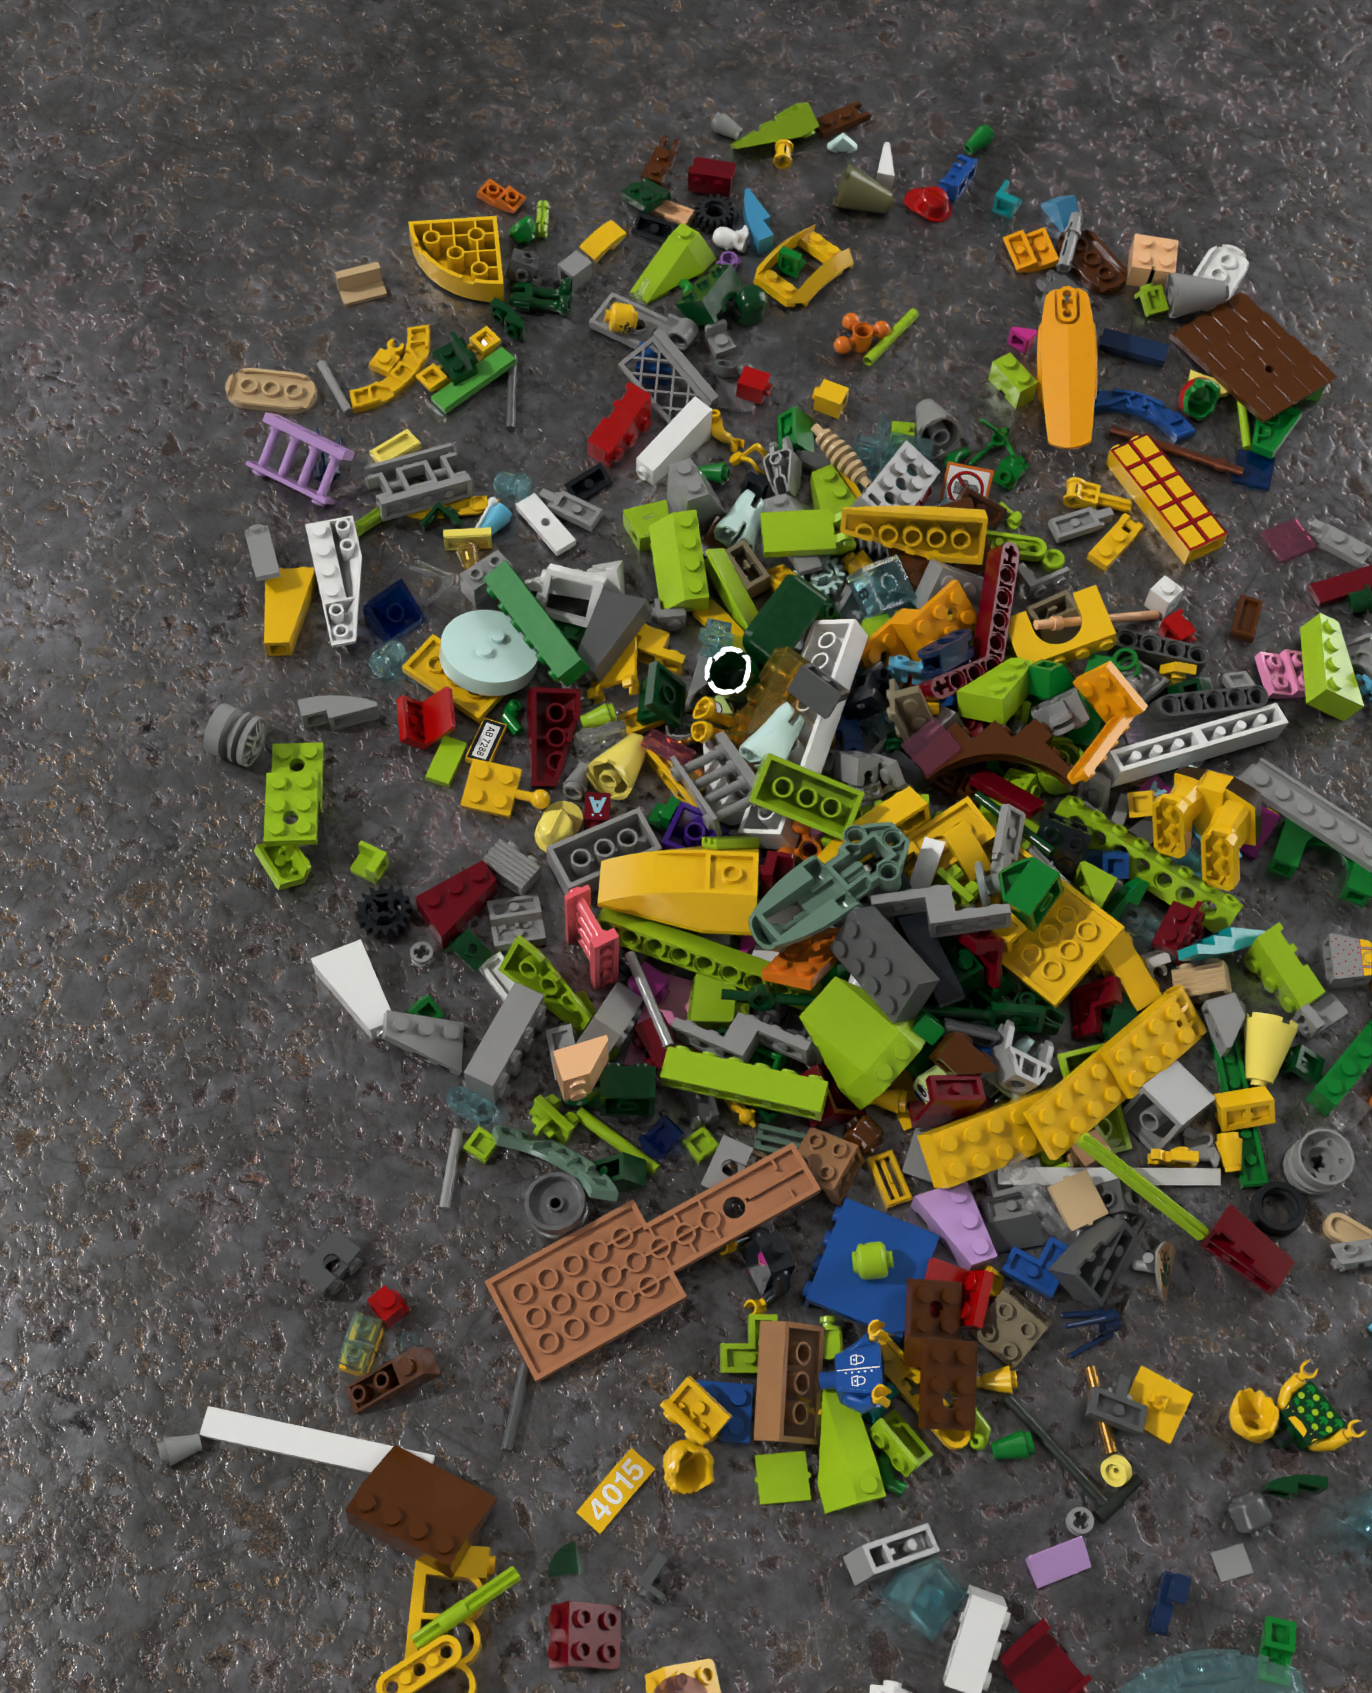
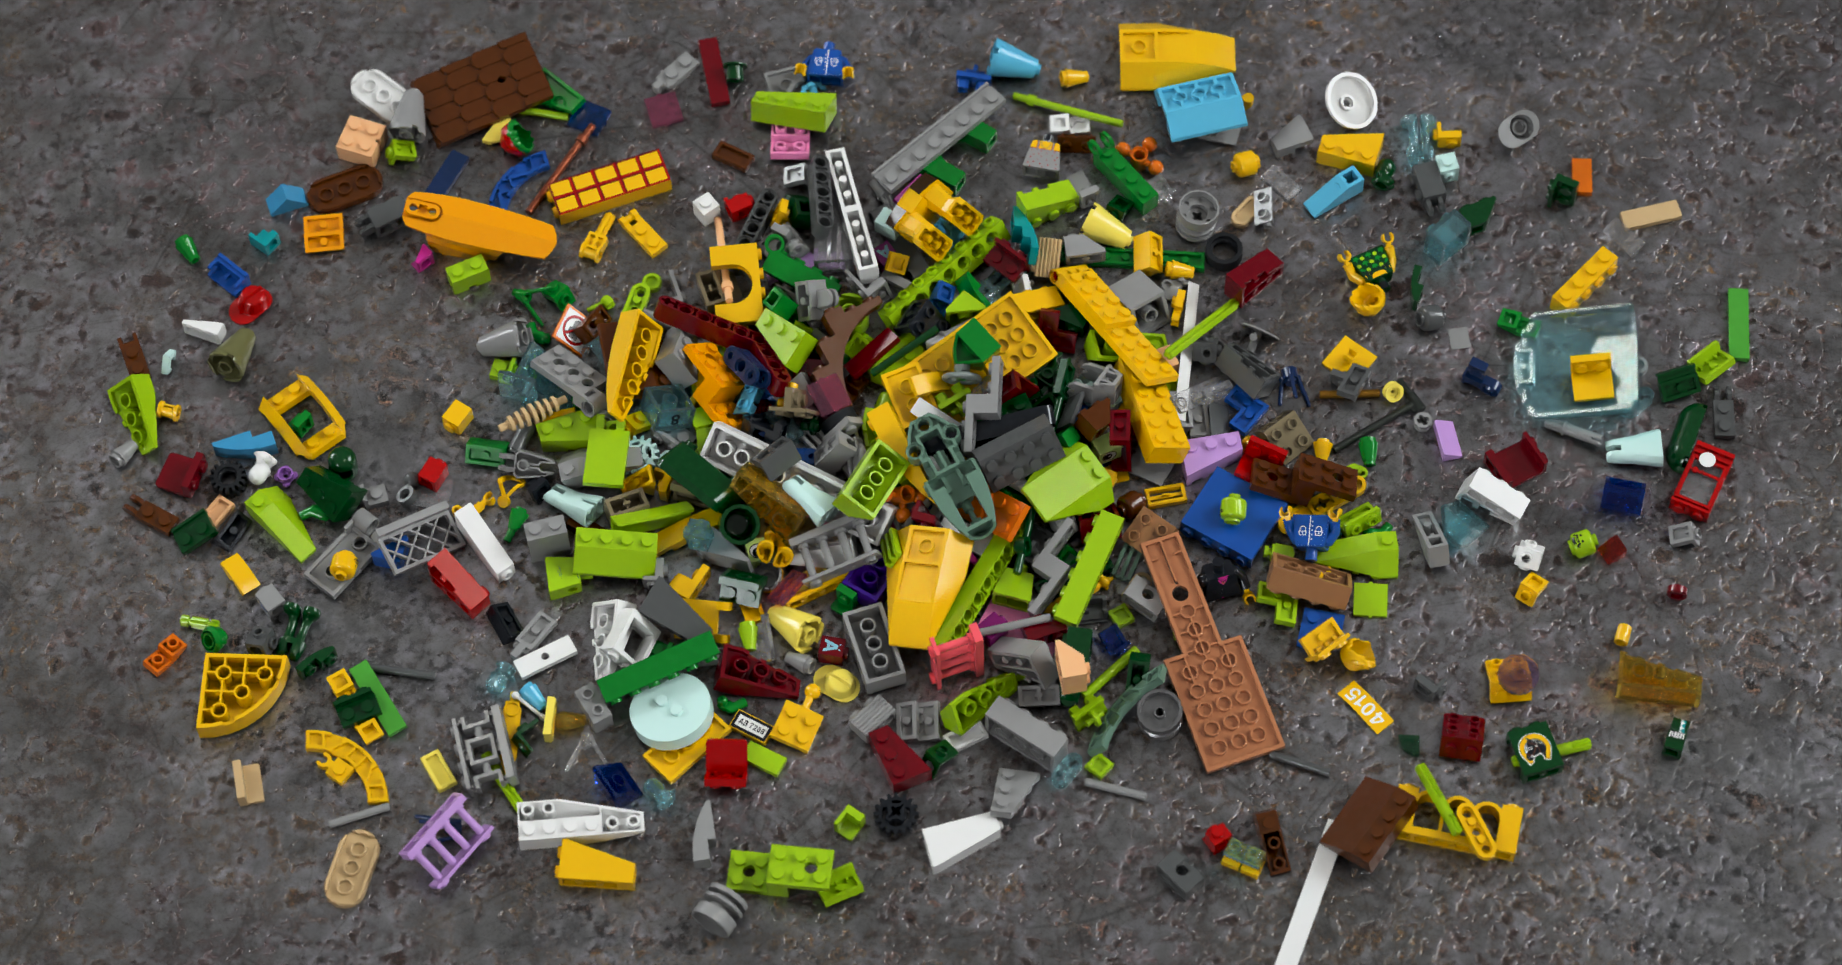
camera: 75 degrees left, 0 degrees up
light grey slope [244,524,281,582] -> none
green slope [405,995,445,1019] -> none
light grey bush [410,942,434,968] -> none
clear hand [627,278,650,306] -> none
orange piece [834,313,890,354] -> none
lime piece [863,308,919,366] -> none
light grey hinge [990,804,1026,874] -> none
tan piece [1047,1169,1109,1232] -> none
light grey hinge [1048,506,1114,543] -> none
light grey pin [1056,212,1084,273] -> none
light orange bracket [1067,660,1148,784] -> none
none -> light grey plate [770,222,794,243]

